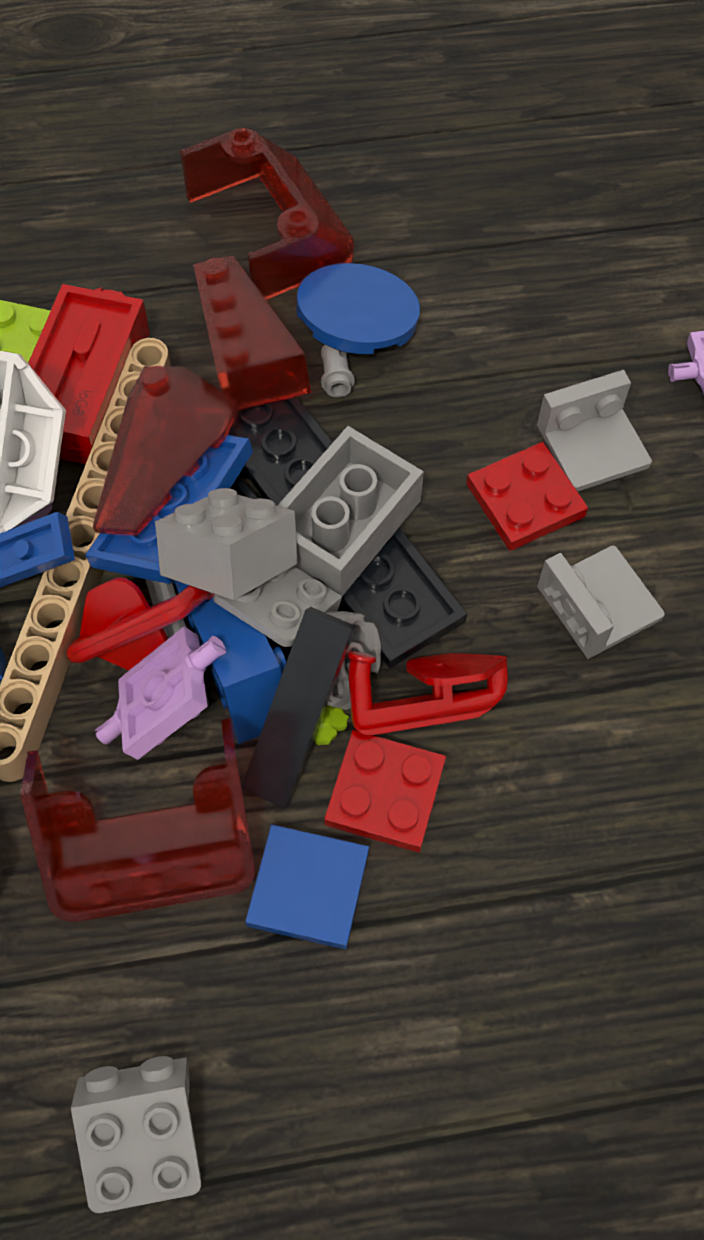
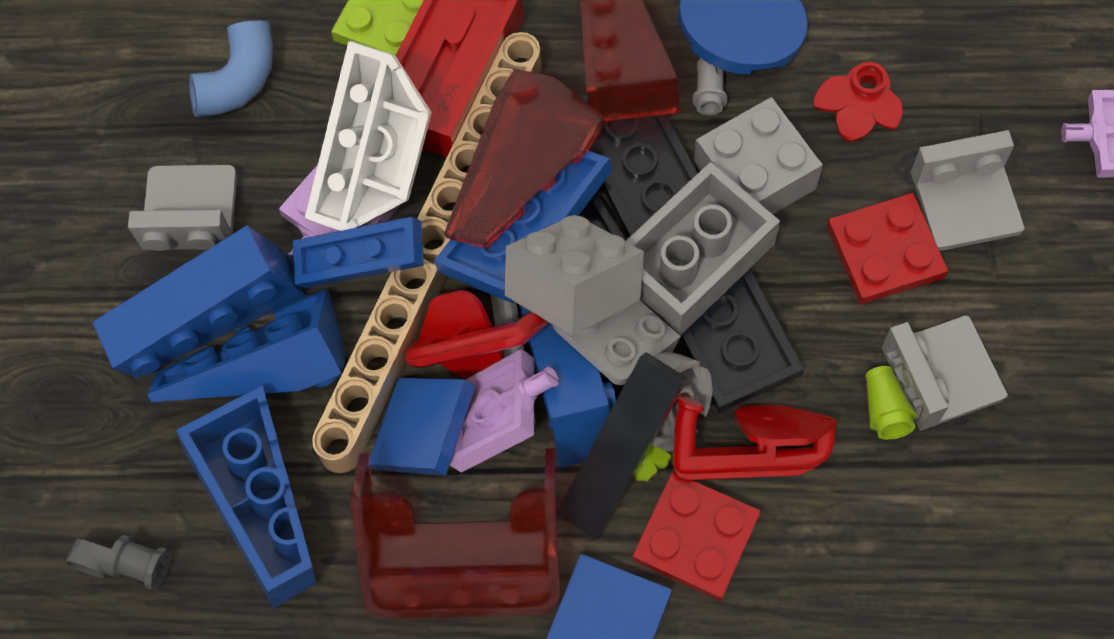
camera: 15 degrees right, 5 degrees up
none -> blue tile [368,378,475,476]
none -> light grey brick [694,97,823,214]
none -> red plate [813,62,903,142]
none -> lime cone [865,366,917,440]

